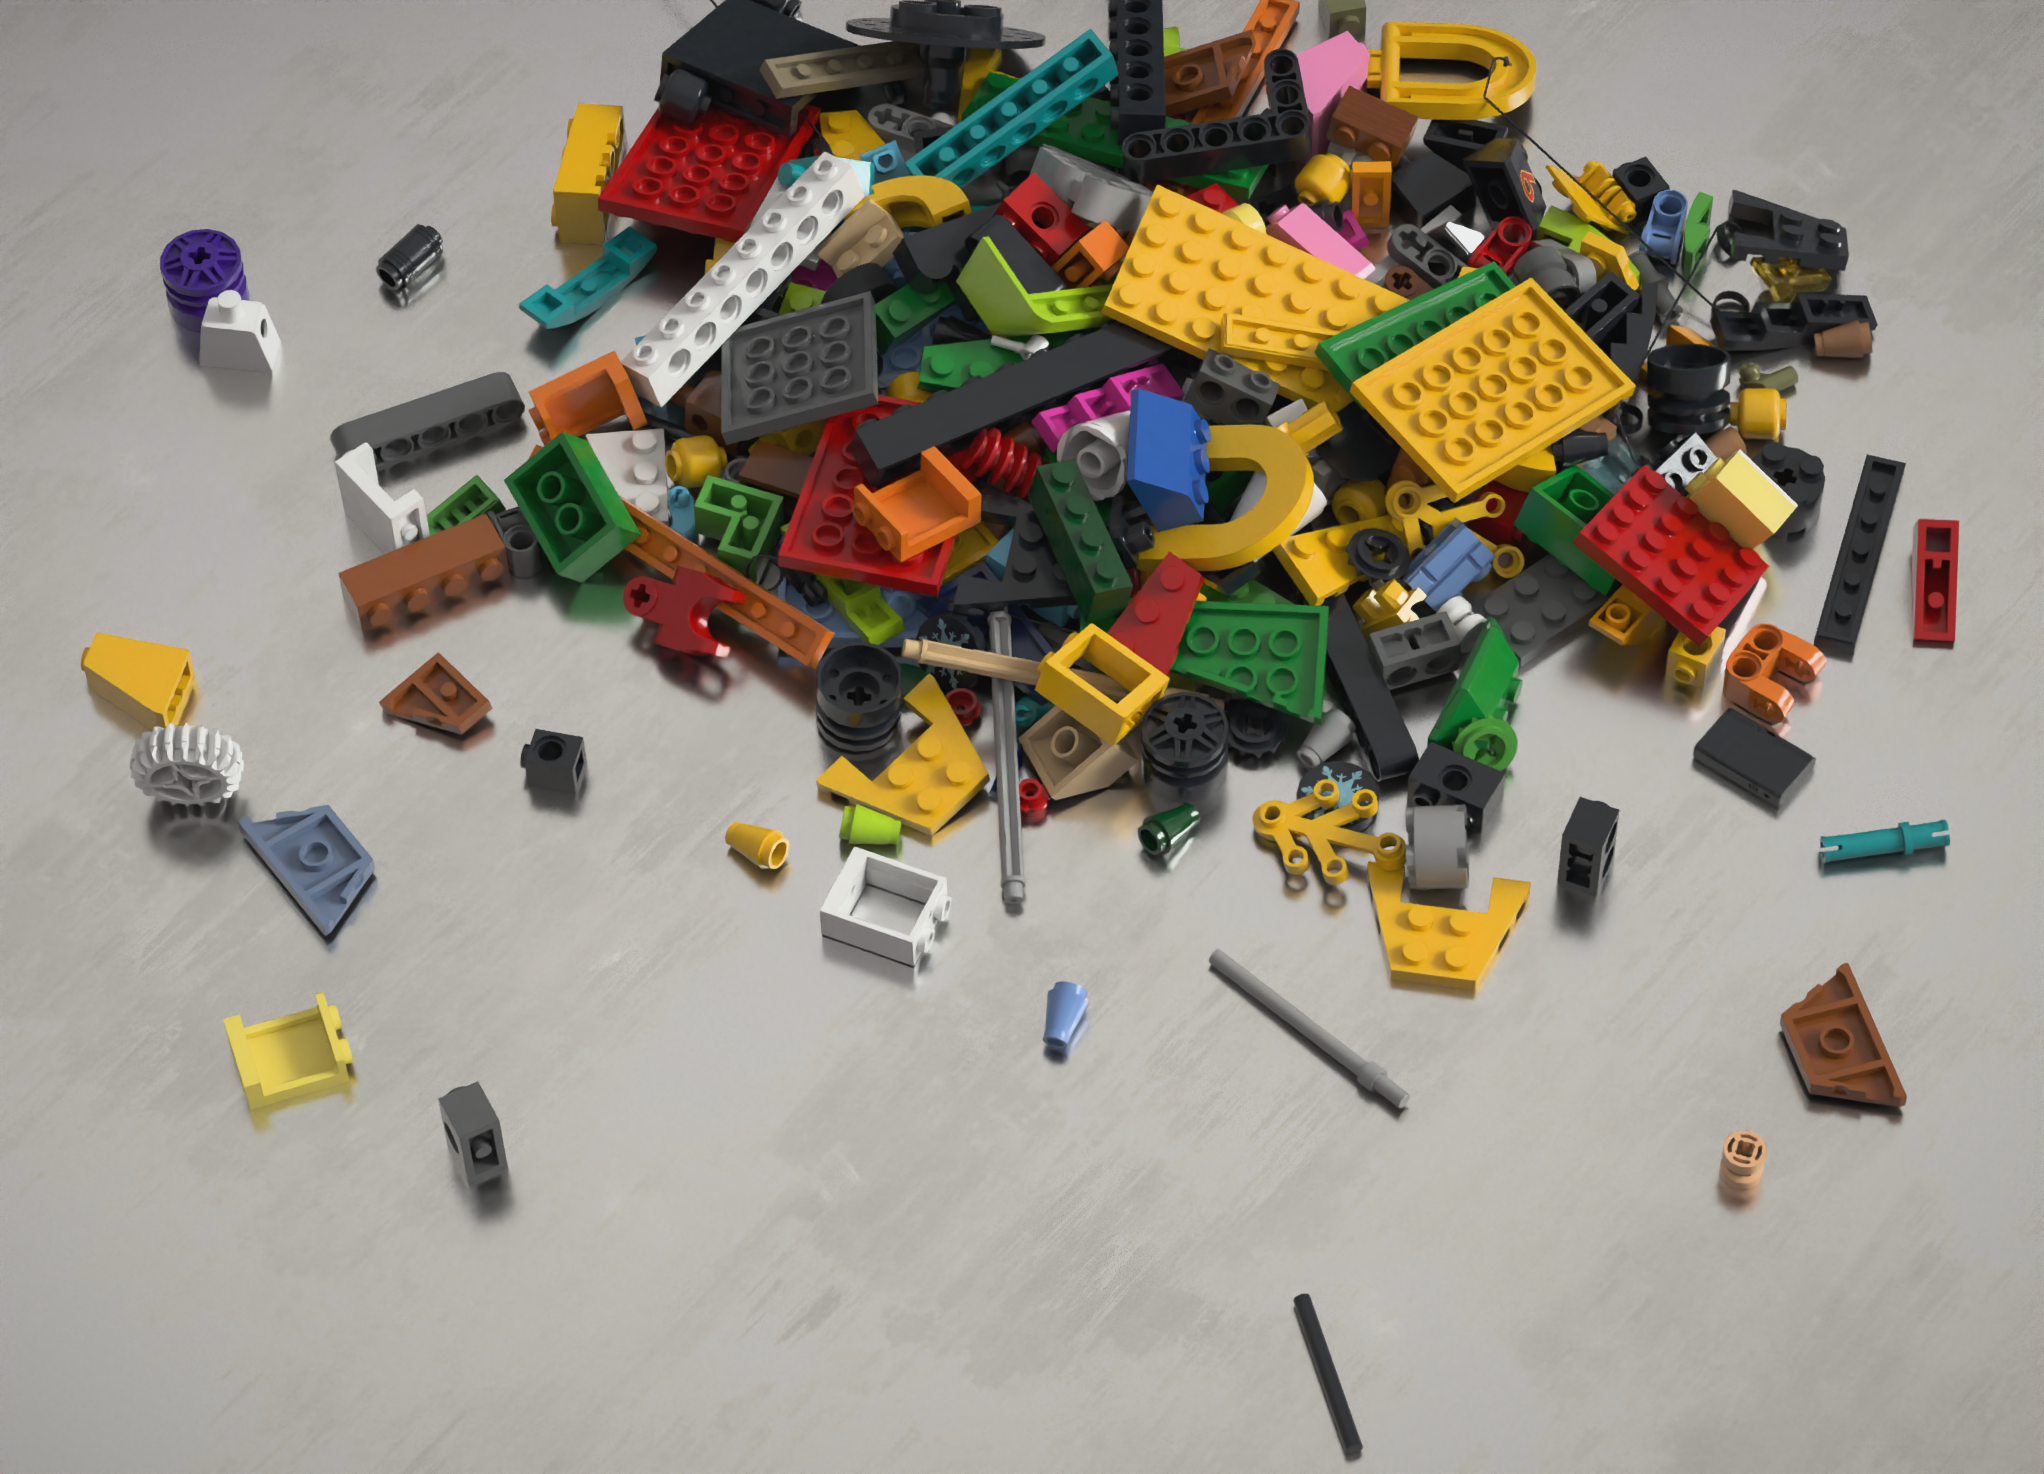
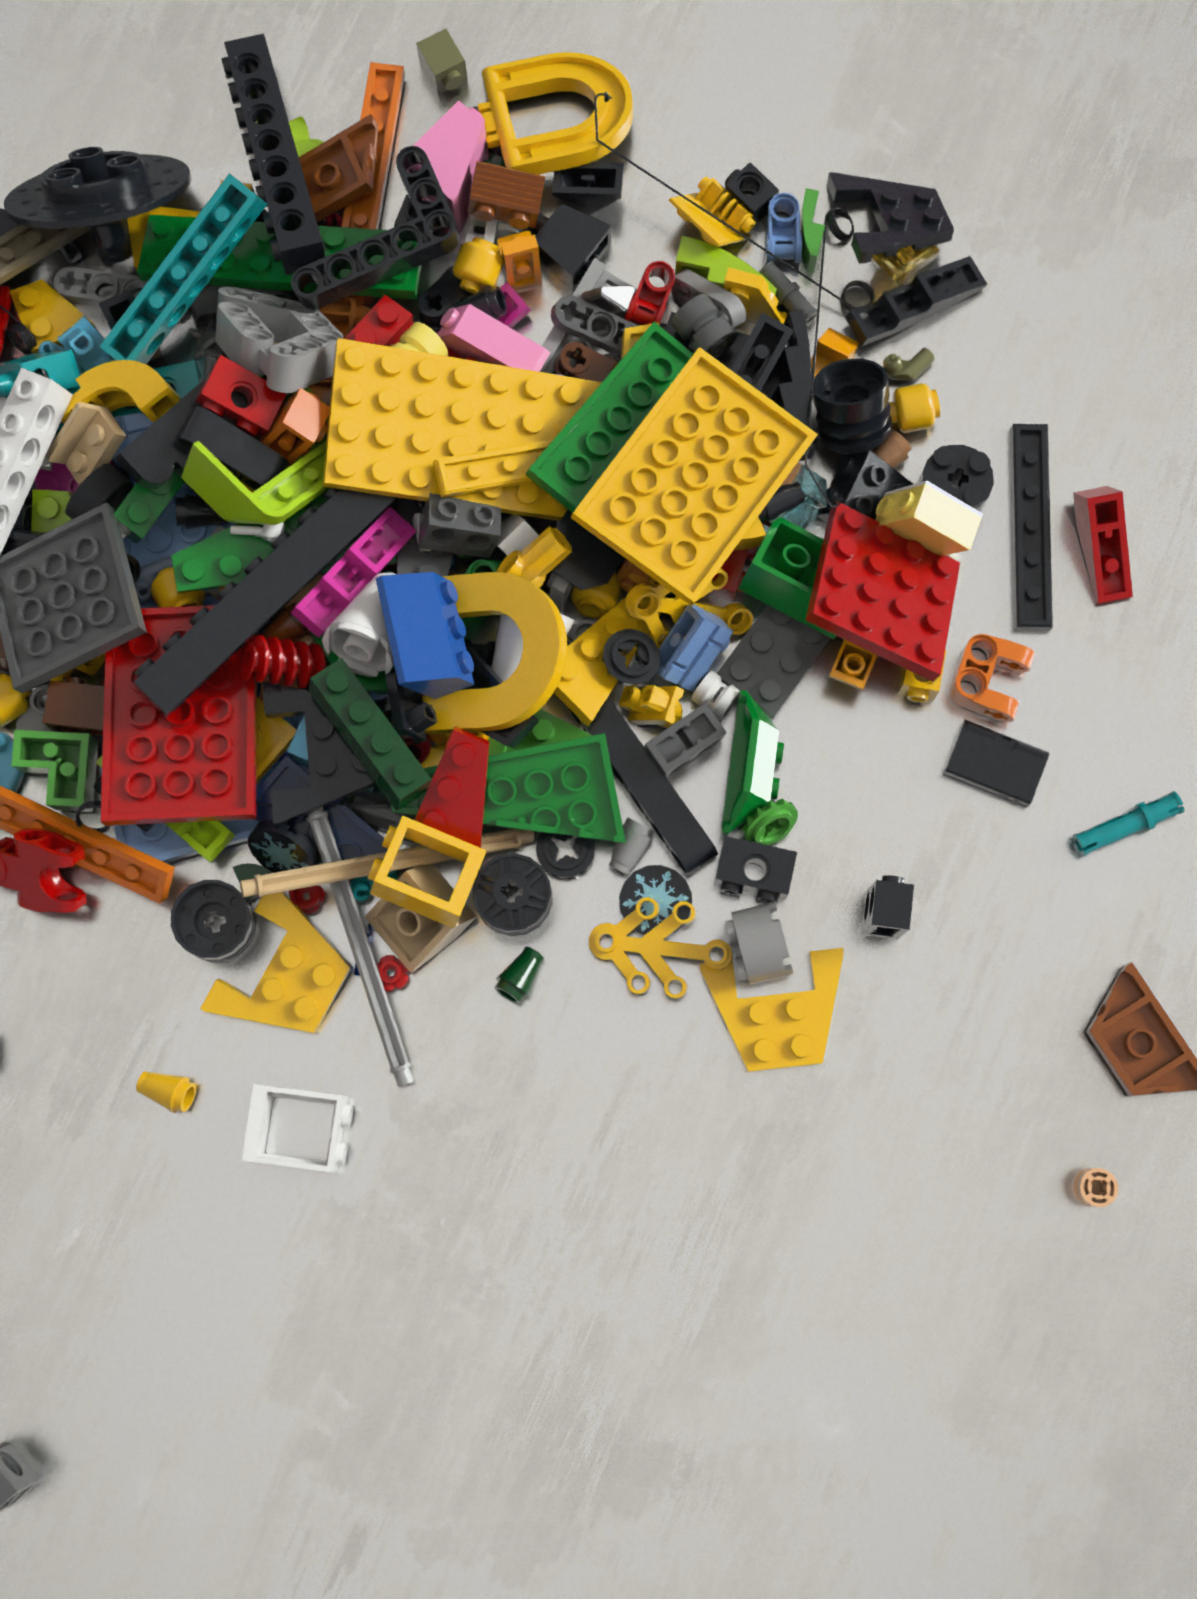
camera: 15 degrees left, 25 degrees up
lime cone [839,804,901,845] -> none
orange panel [852,446,982,562] -> none
medium blue cone [1043,981,1089,1048] -> none
light grey bar [1209,949,1410,1108] -> none
black bar [1293,1294,1363,1454] -> none
black slope [1462,138,1547,231] -> none
medium nougat cone [1814,320,1873,358] -> none

